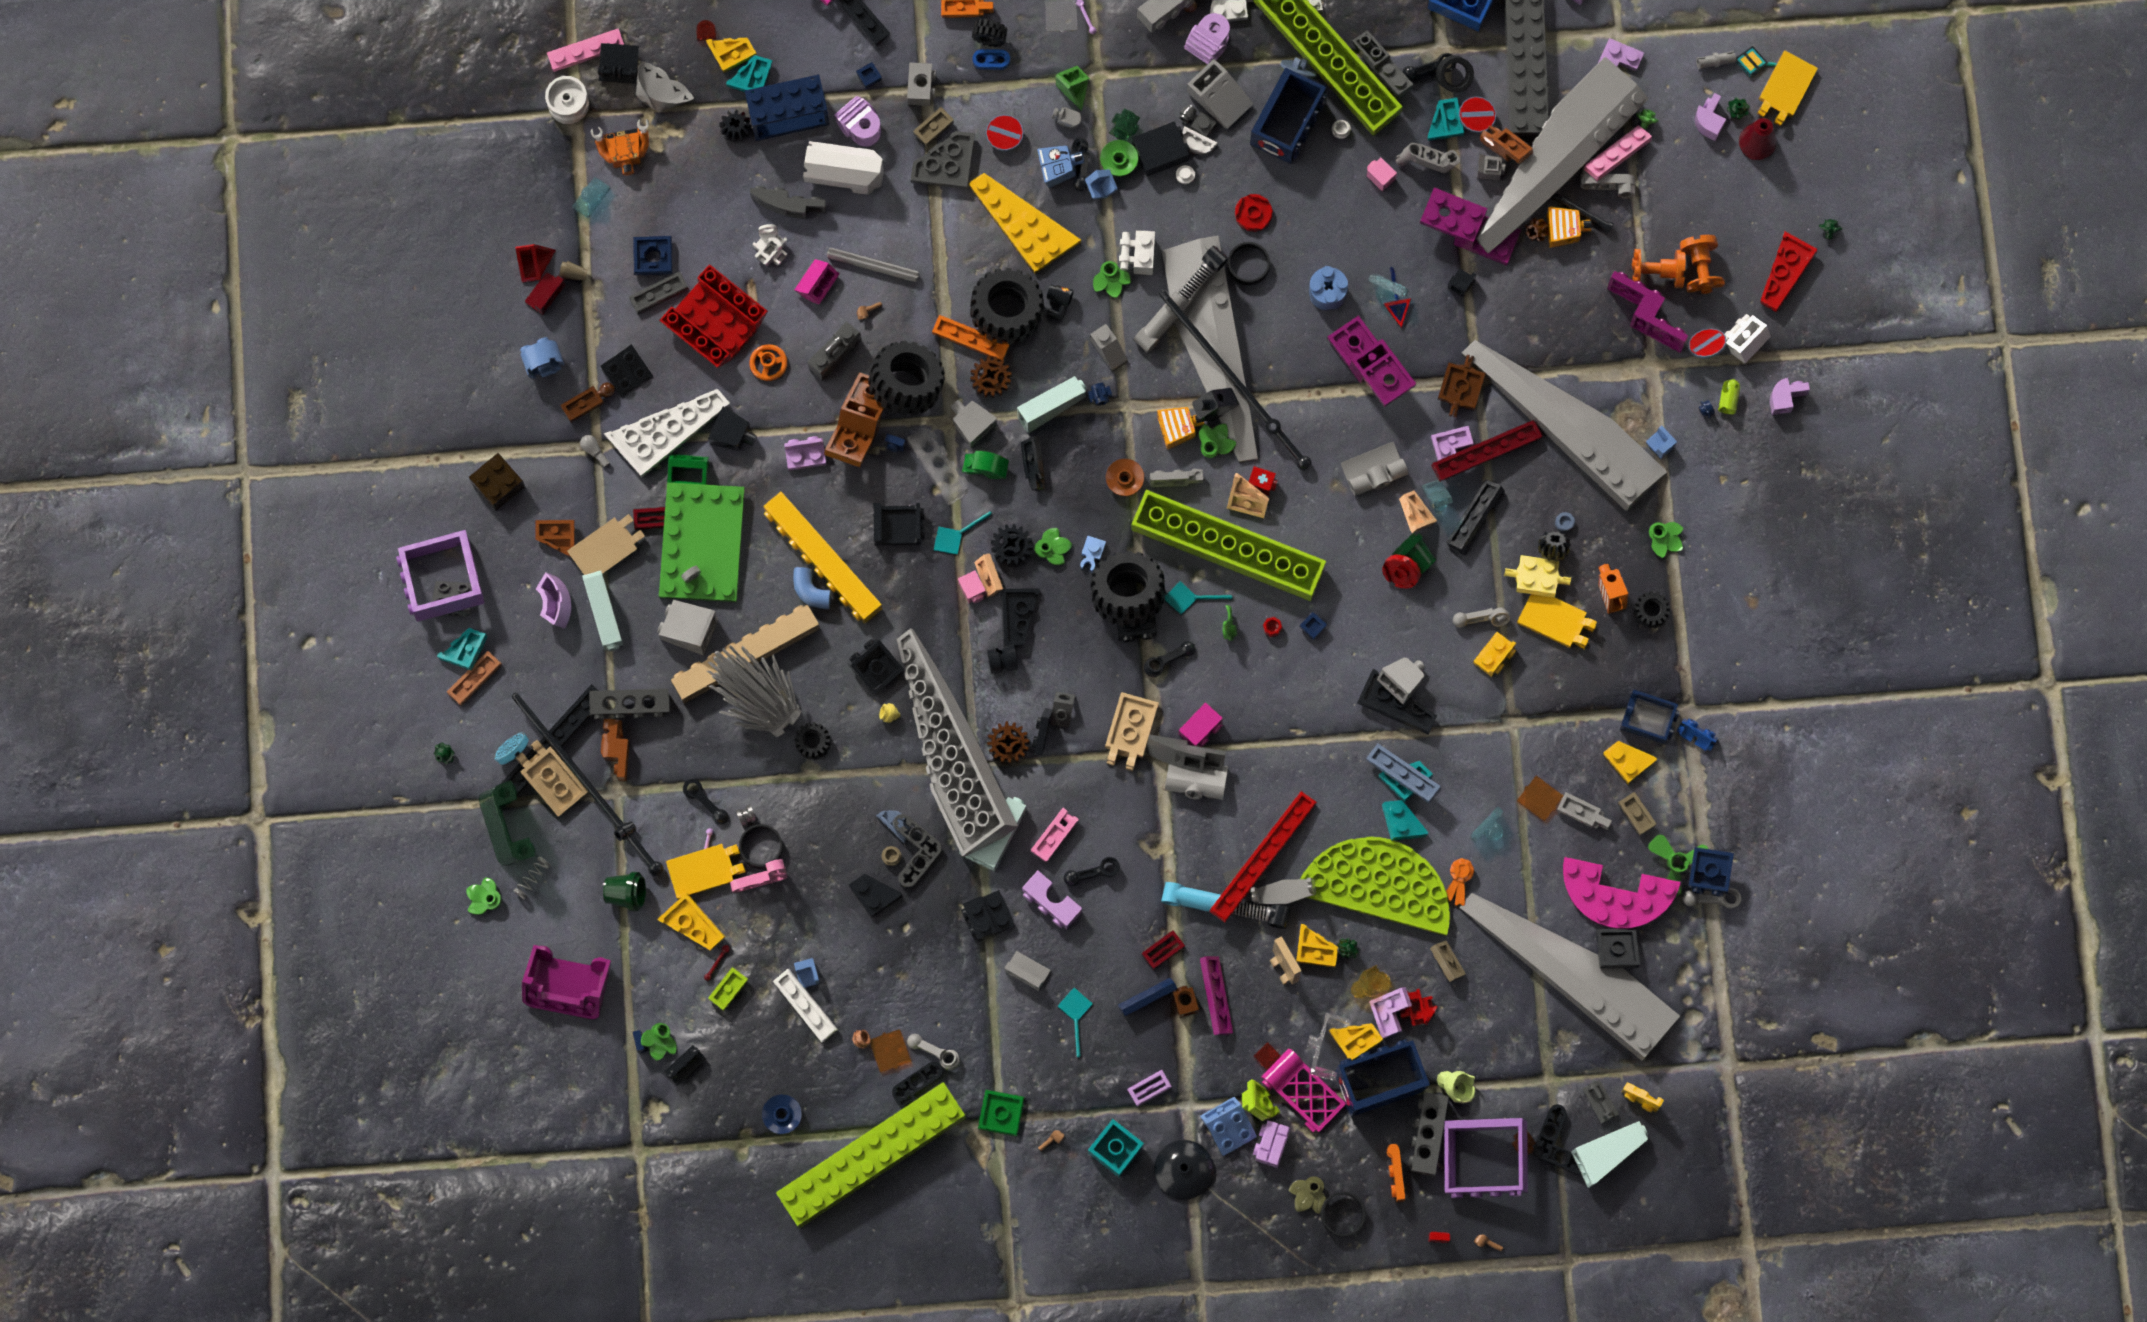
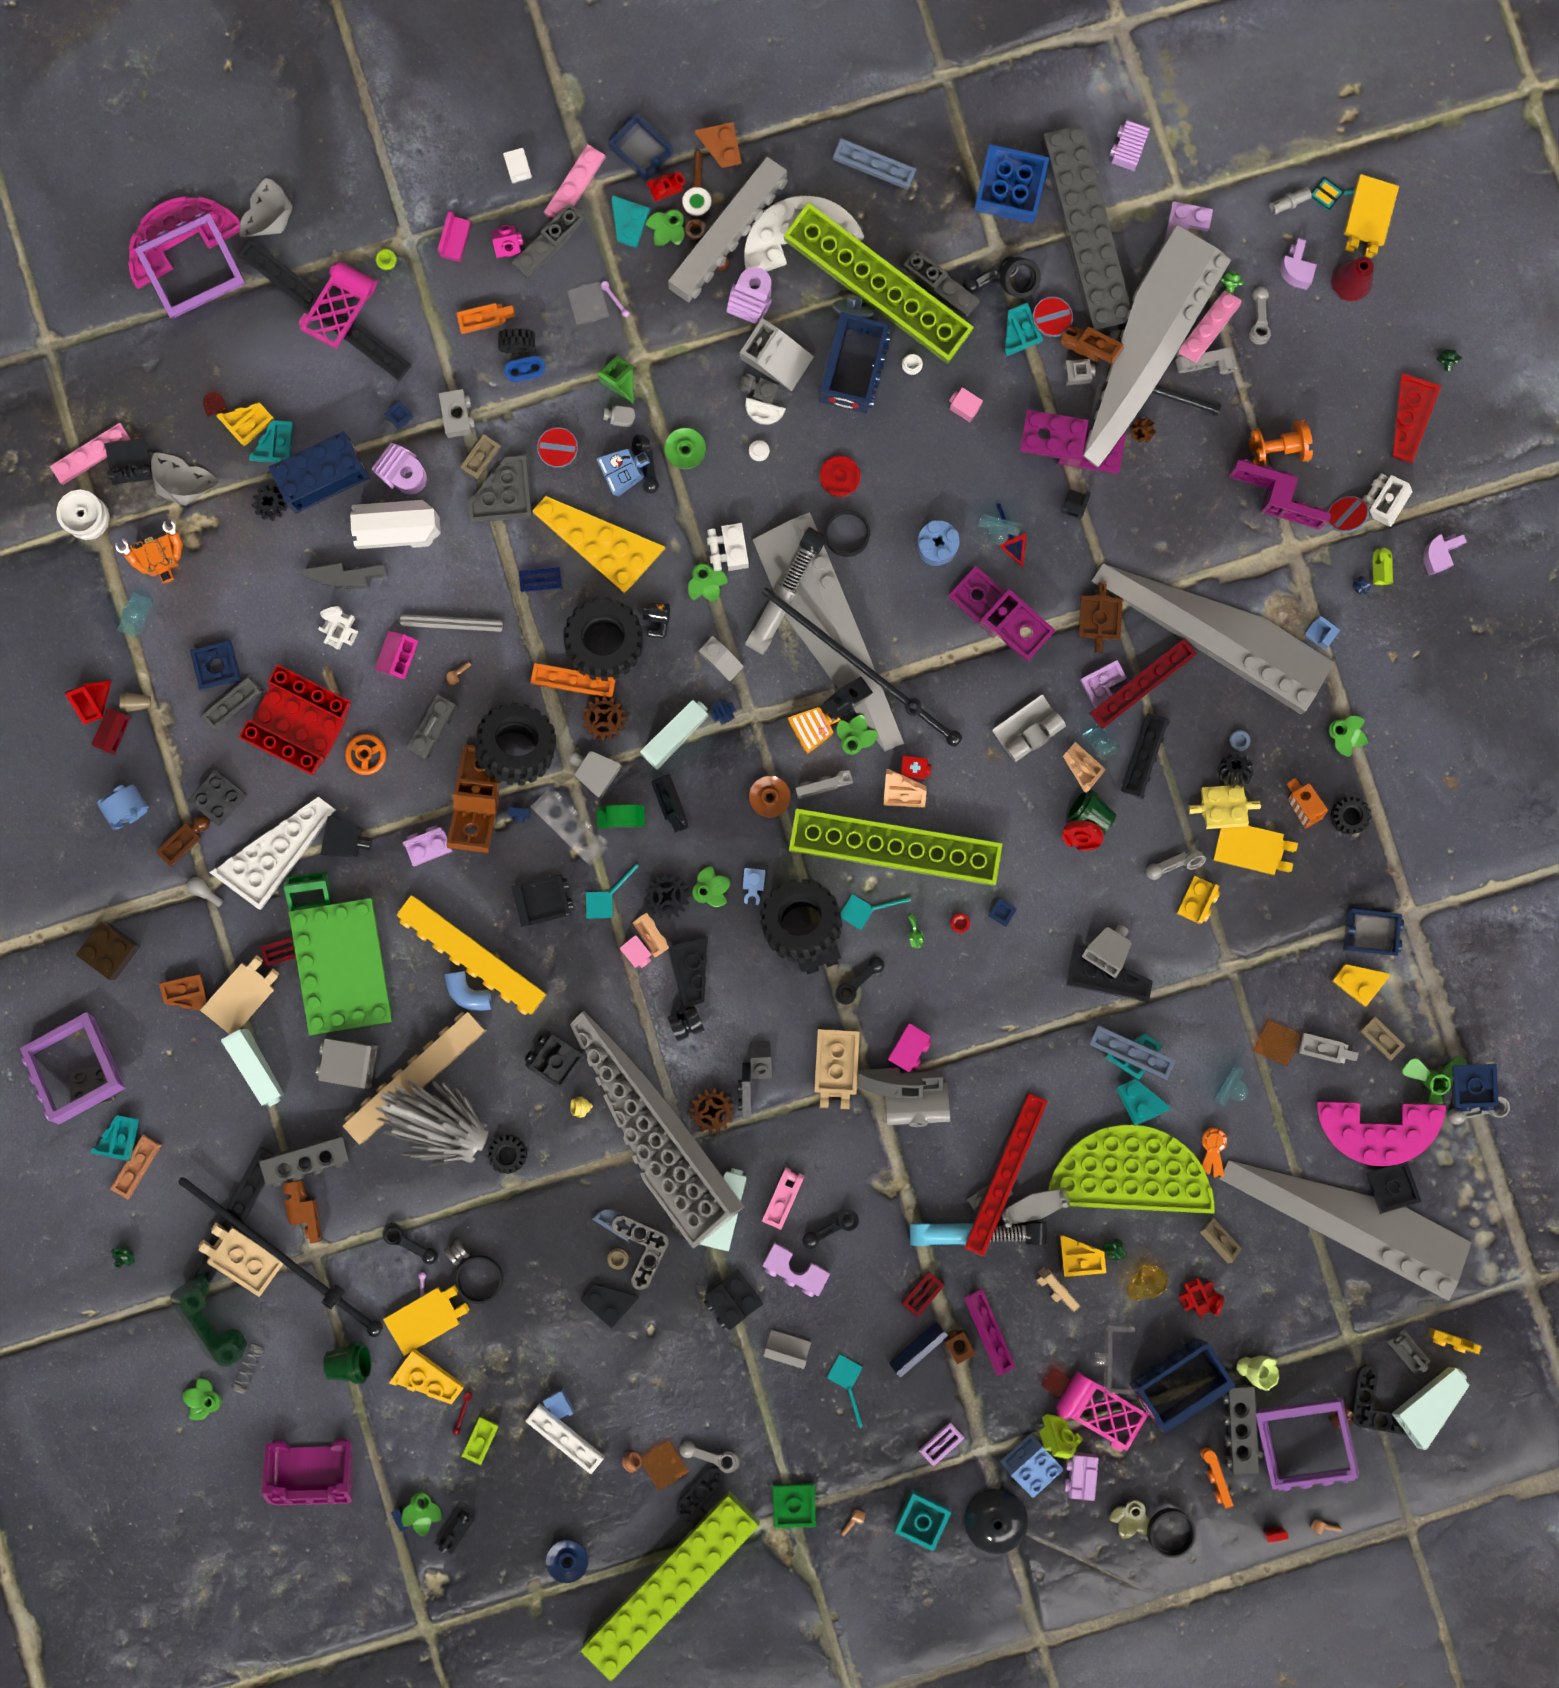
camera: 15 degrees left, 10 degrees up
medium azure tile [494,732,529,765] -> none
lavender brick [536,572,571,628] -> none
light grey tile [681,565,701,583] -> none
bright pink beam [730,859,788,893] -> none
medium blue panel [1085,169,1117,199] -> none
clear green brick [1109,108,1140,141] -> none
black brick [1132,121,1191,177] -> none
yellow wing [1329,1023,1383,1061] -> none
lavender plate [1369,987,1412,1038] -> none
light grey beam [1396,143,1460,173] -> none
light orange torso [1547,207,1591,248] -> none
blue hinge [1677,718,1718,751] -> none
orange piece [1680,235,1725,294] -> none
dark green plant [1727,97,1750,120] -> none
none -> clear blue tile [519,567,562,593]
none -> light grey piece [1249,286,1271,345]

